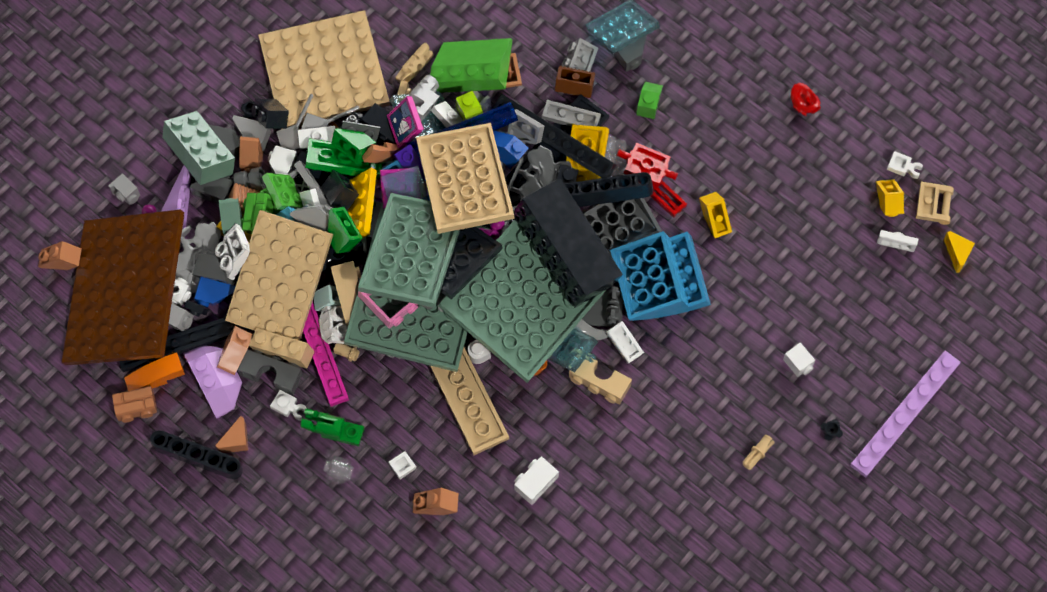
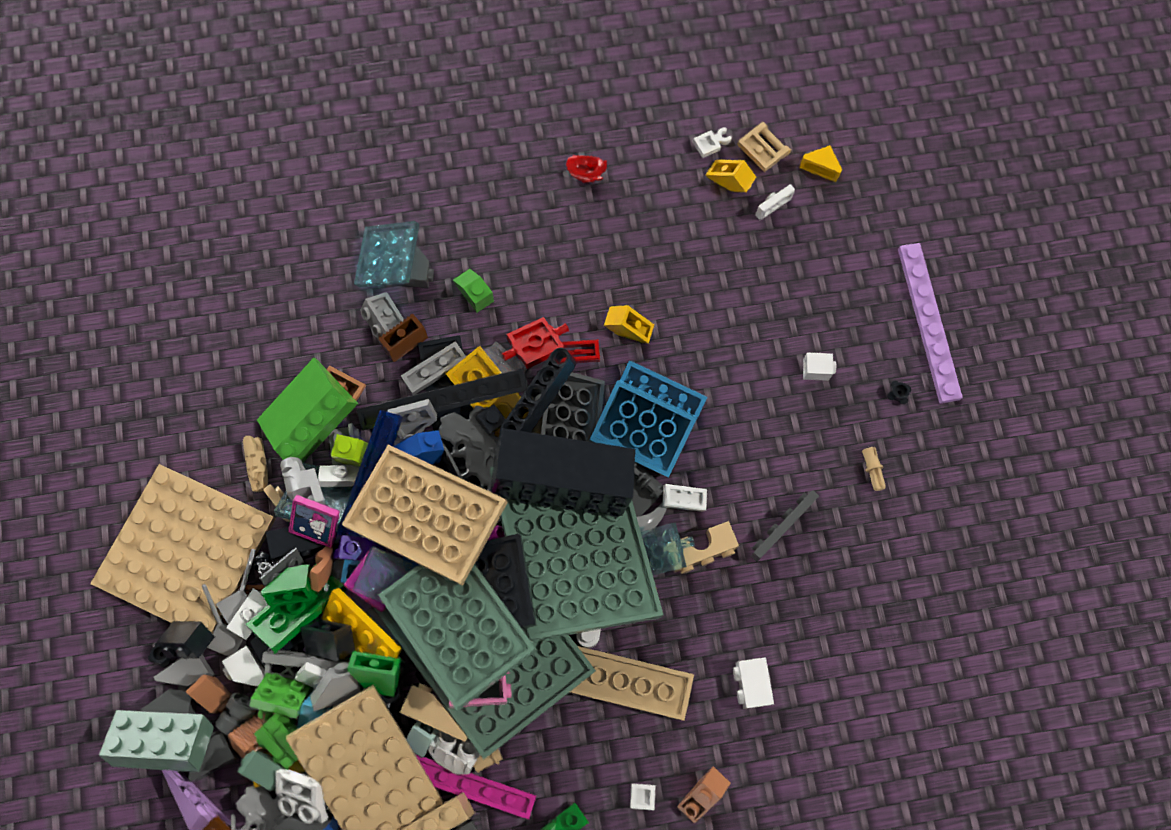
camera: 55 degrees left, 5 degrees up
none -> dark grey plate [751,490,819,562]

